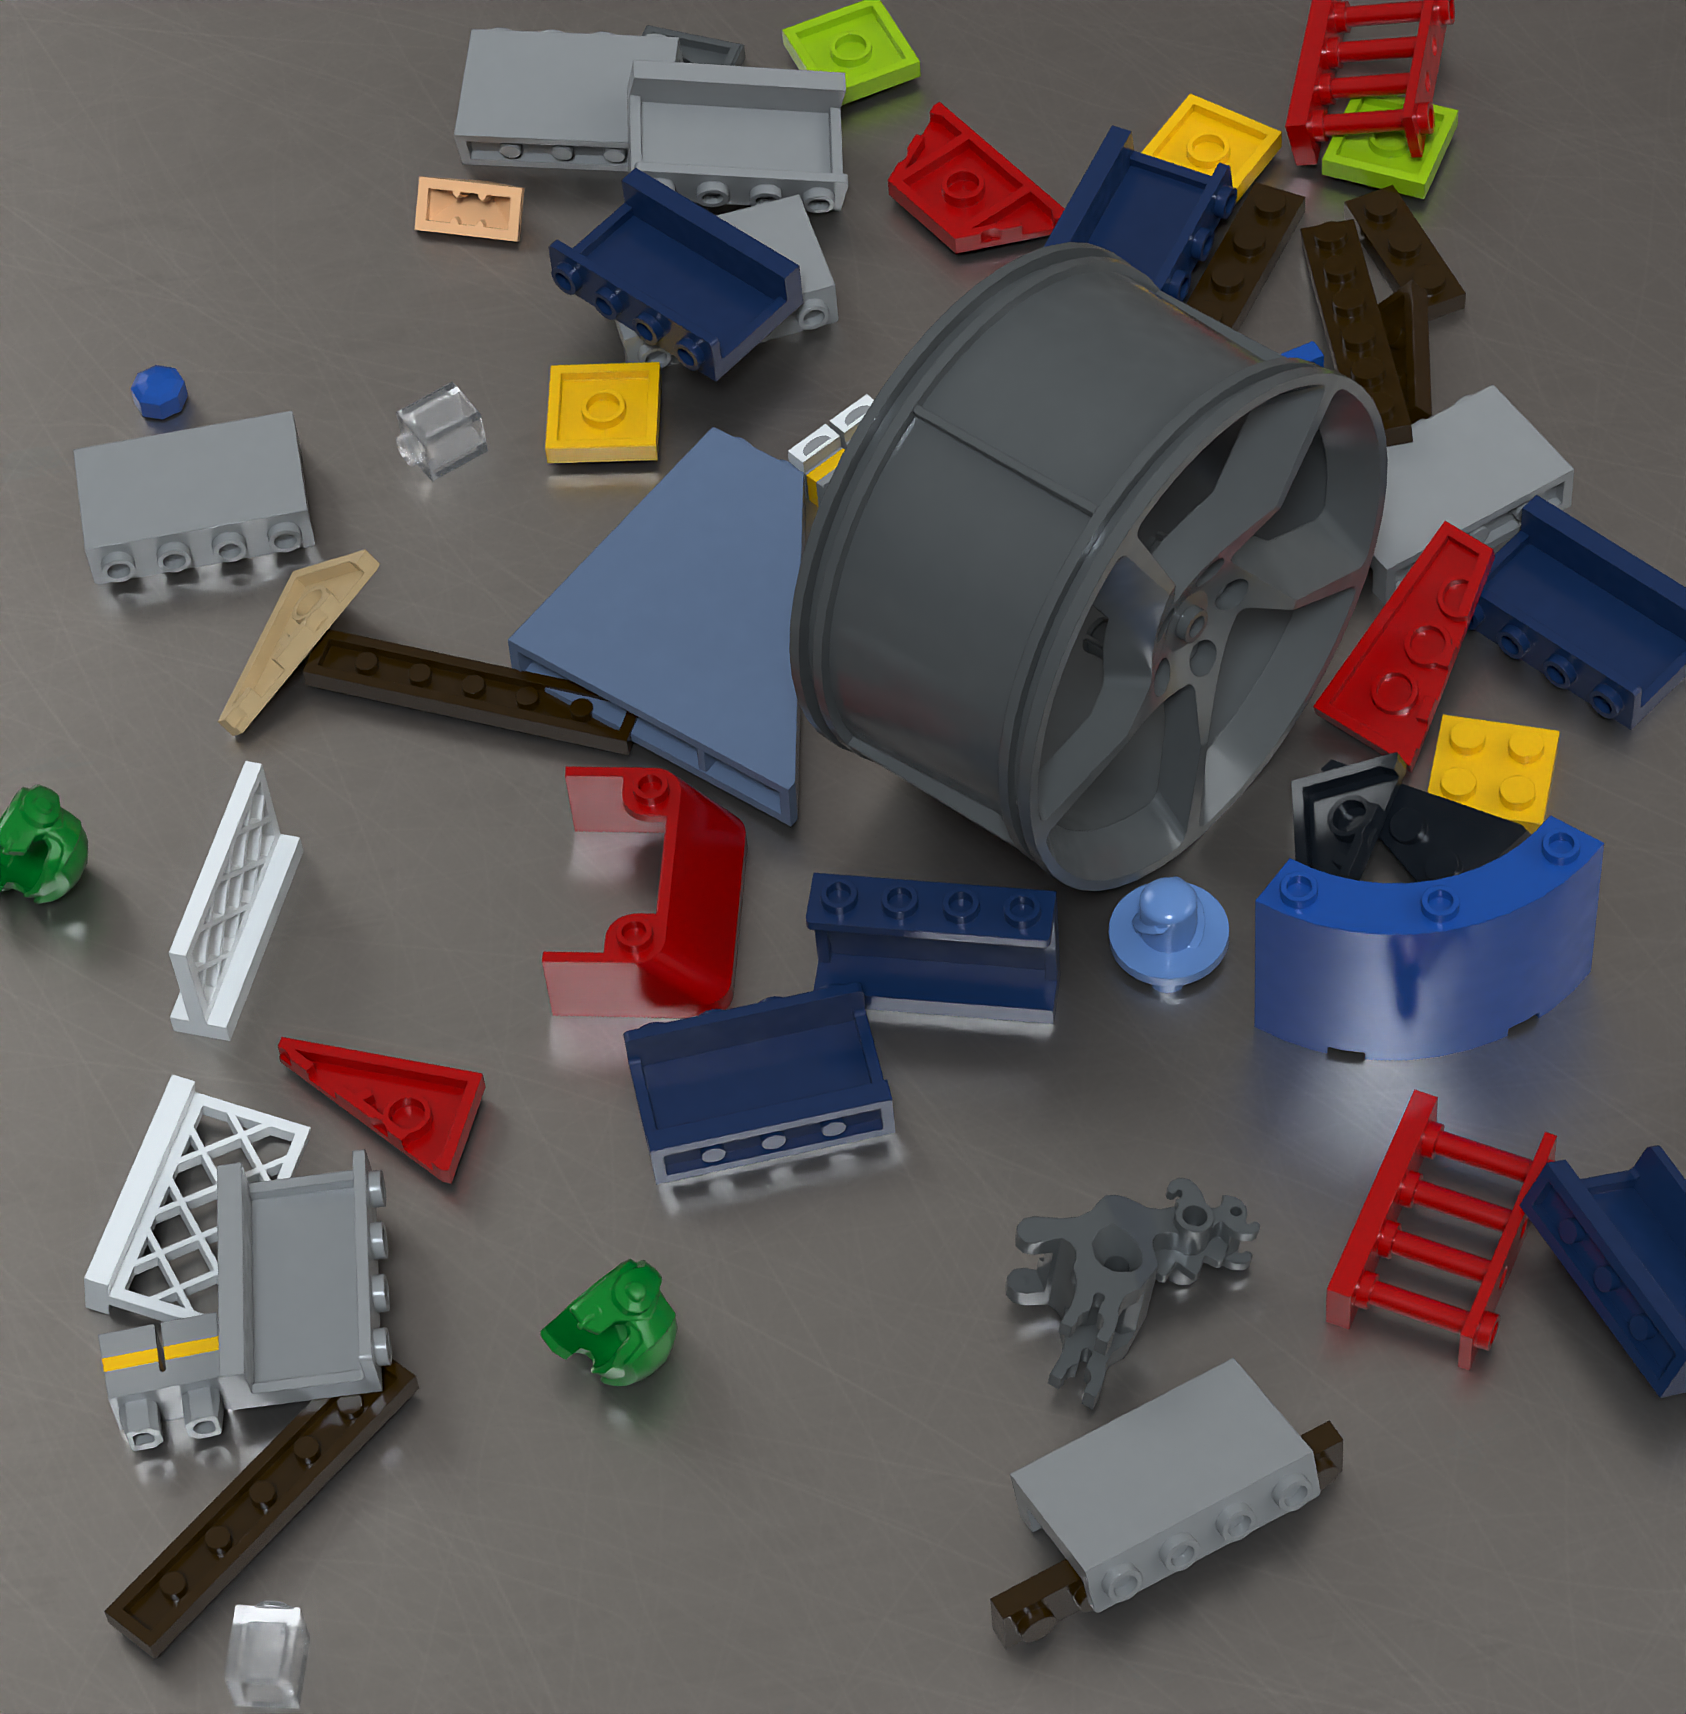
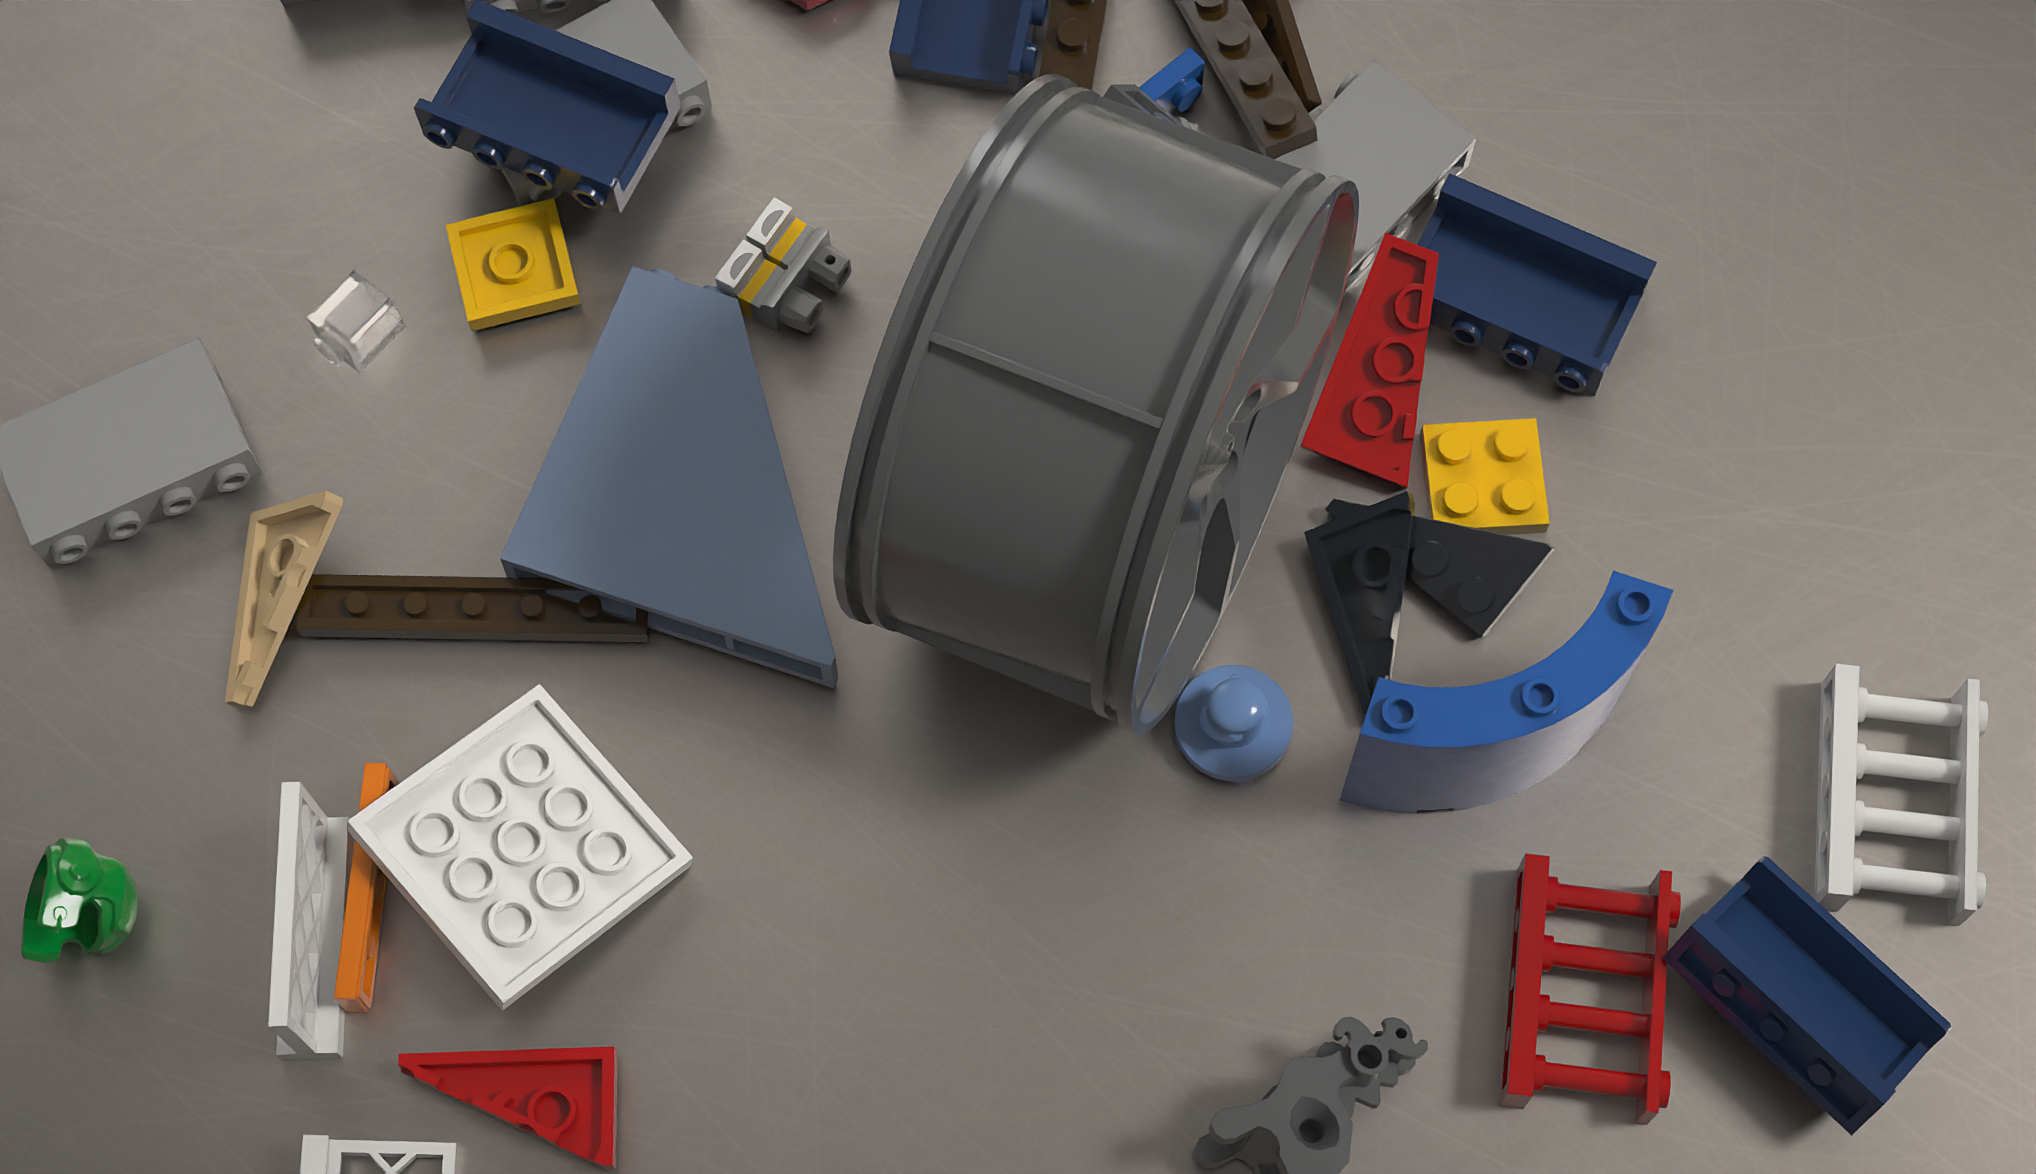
camera: 20 degrees left, 15 degrees up
blue tile [130,365,188,420] -> none
light nougat slope [414,176,525,242] -> none
red windscreen [542,766,748,1018] -> none
dark blue panel [623,982,896,1185] -> none
dark blue panel [806,873,1061,1024] -> none
none -> orange tile [334,763,400,1013]
none -> white plate [347,684,693,1011]

